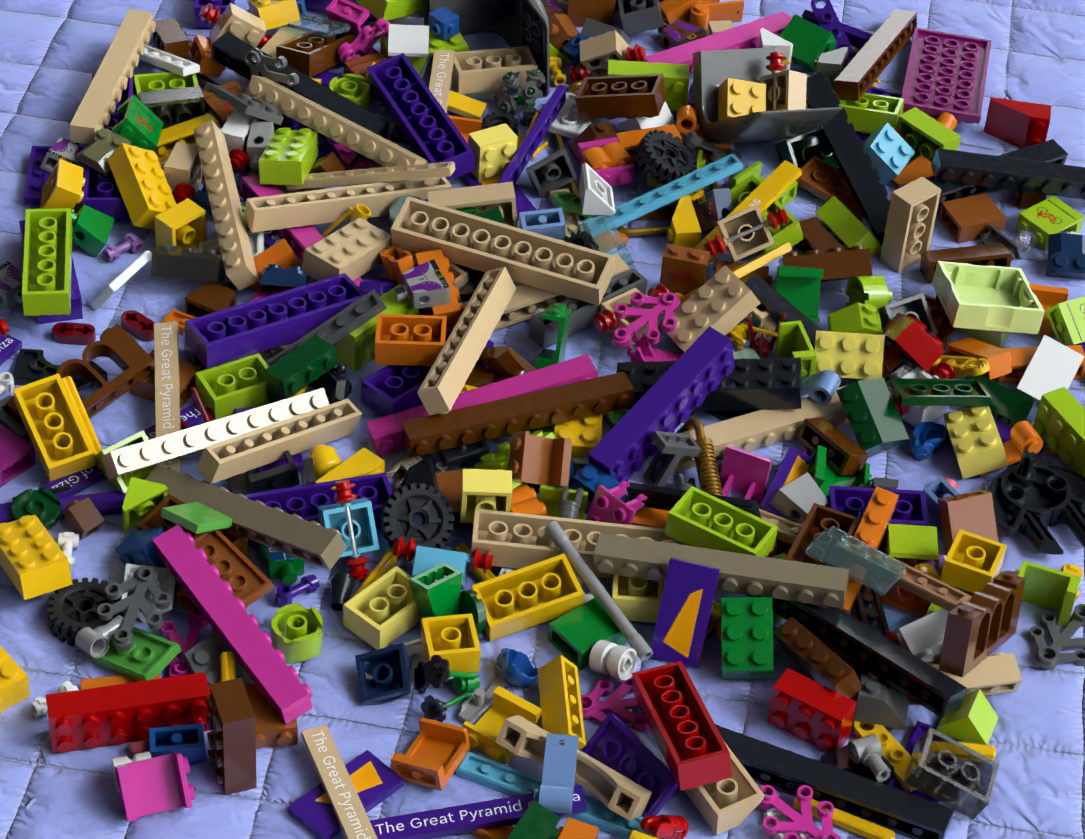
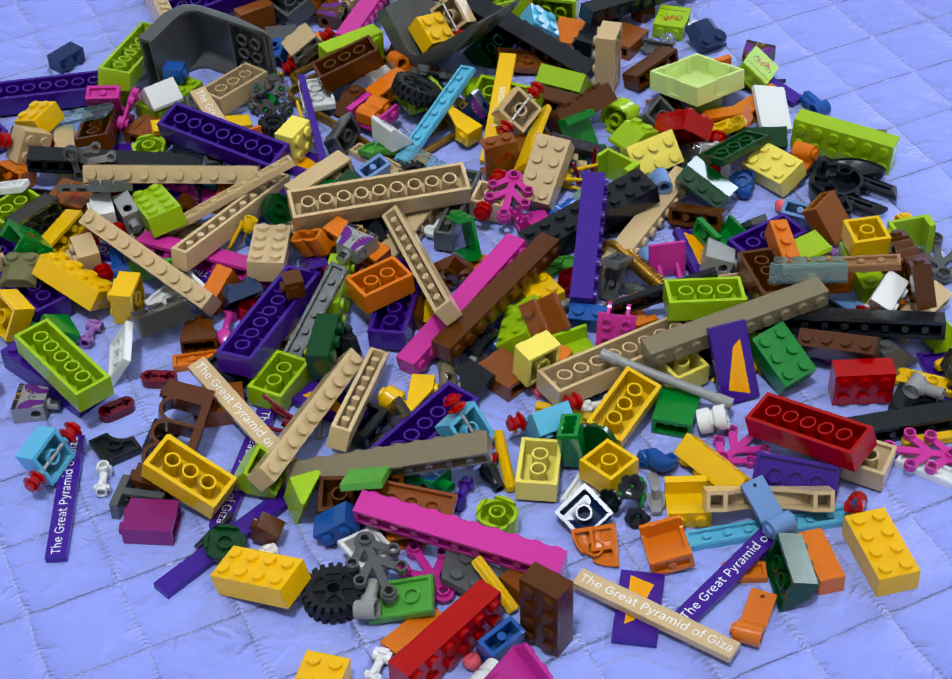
camera: 30 degrees left, 0 degrees up
black wheel [380,483,455,549] -> none
dark grey hinge [557,486,584,519] -> none
none -> reddish brown brick [279,269,306,300]
none -> orange brick [571,523,620,567]

